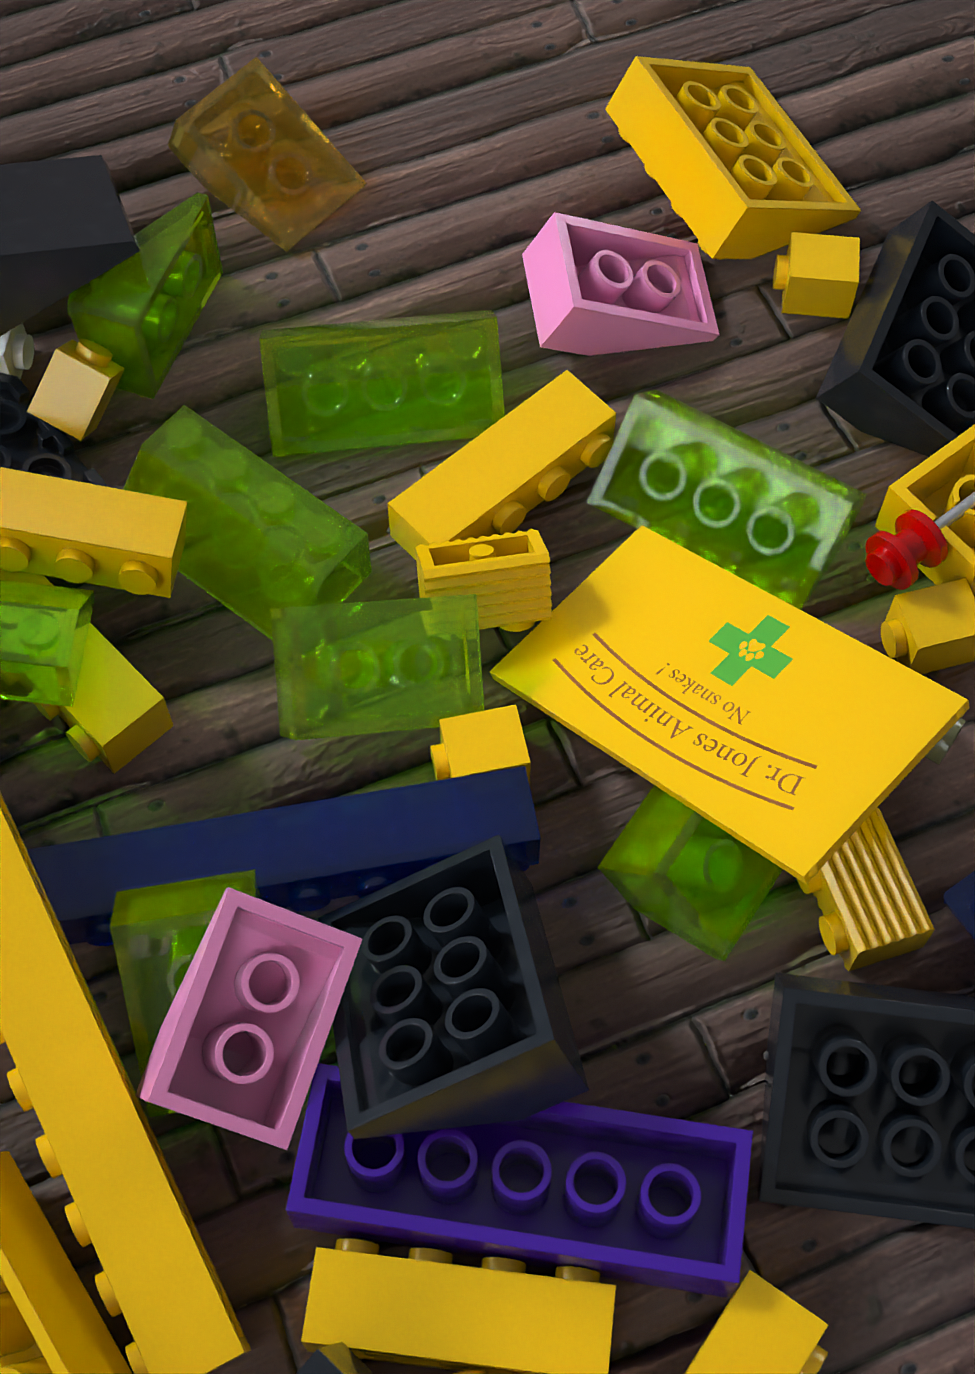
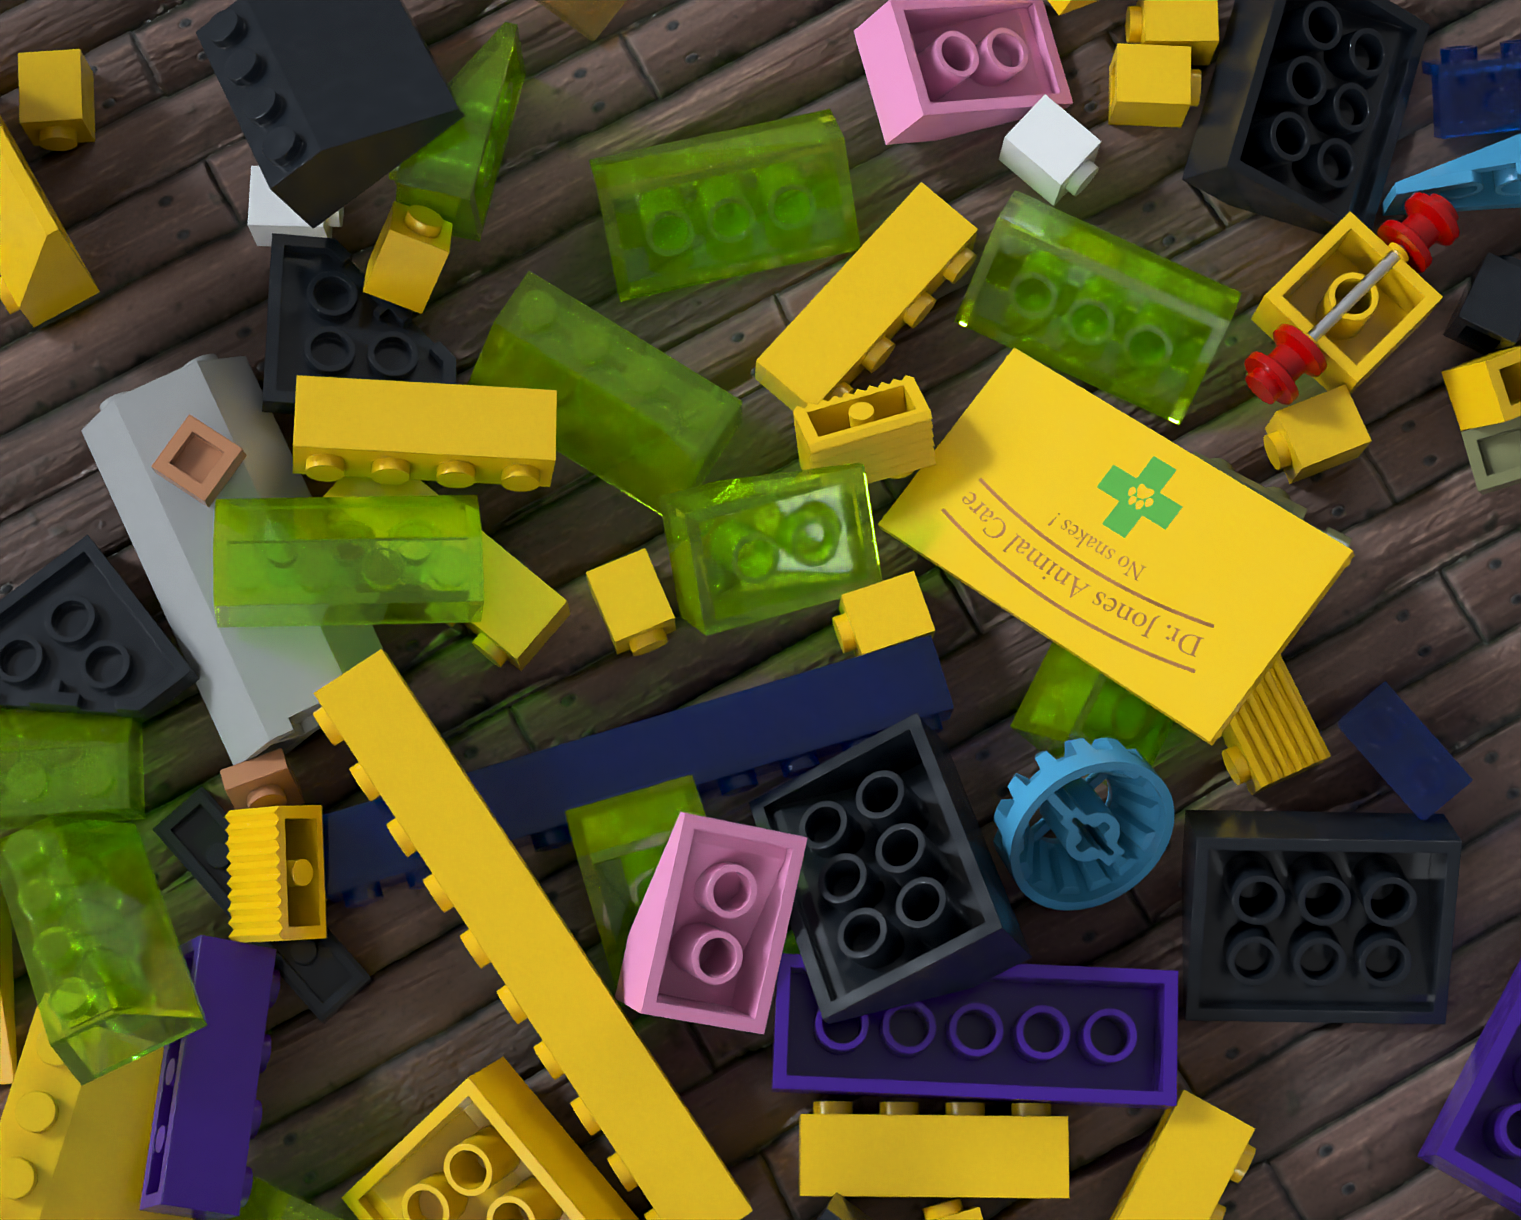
camera: 10 degrees left, 15 degrees up
none -> yellow brick [586,548,676,656]
none -> dark azure gear [993,737,1175,910]
none -> white brick [999,94,1101,206]
none -> yellow brick [1108,43,1201,128]

